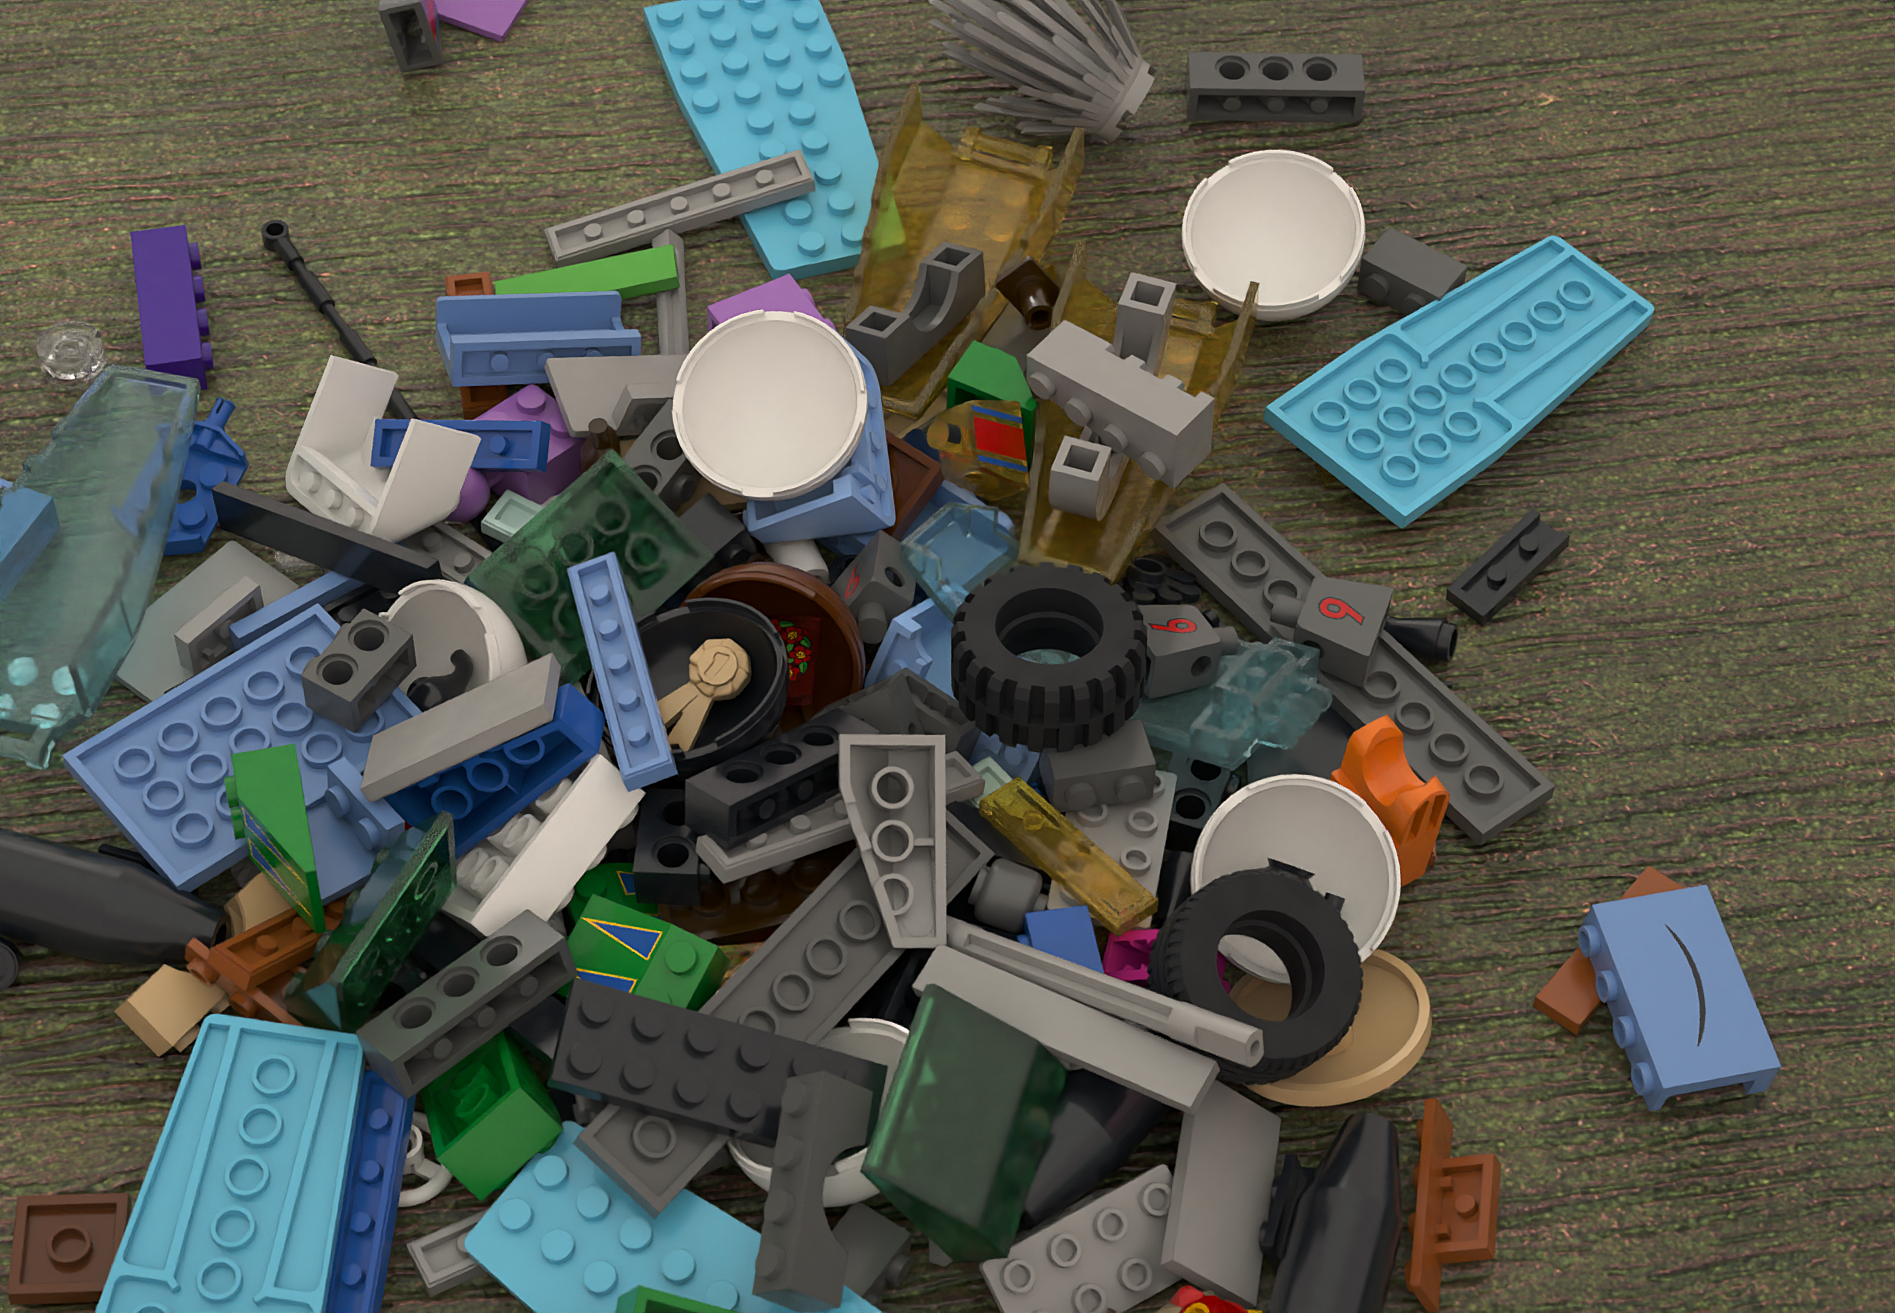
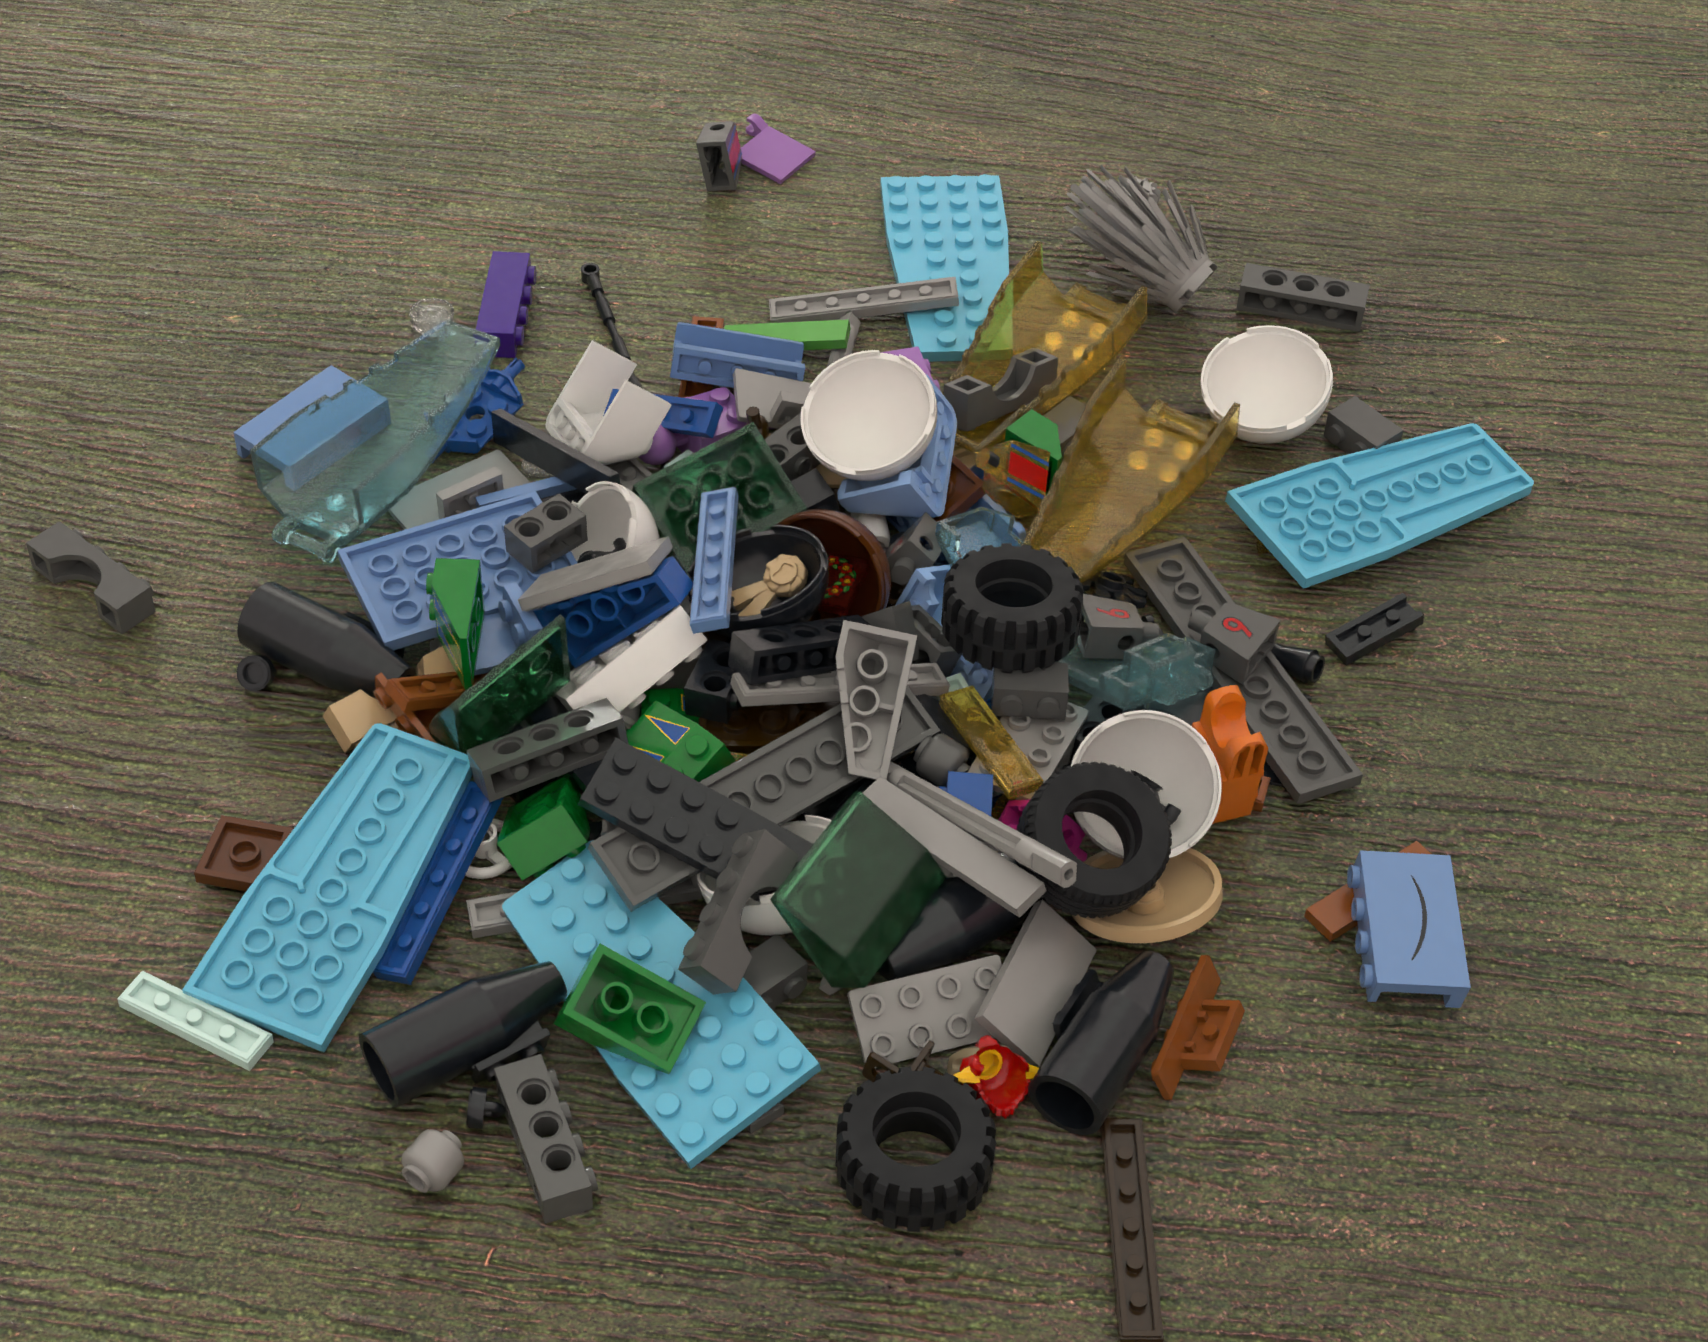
camera: 15 degrees right, 5 degrees down
dark brown bracket [994,256,1067,330] -> none
light grey wedge [1027,320,1215,489] -> none
light grey arch [1049,272,1177,521] -> none

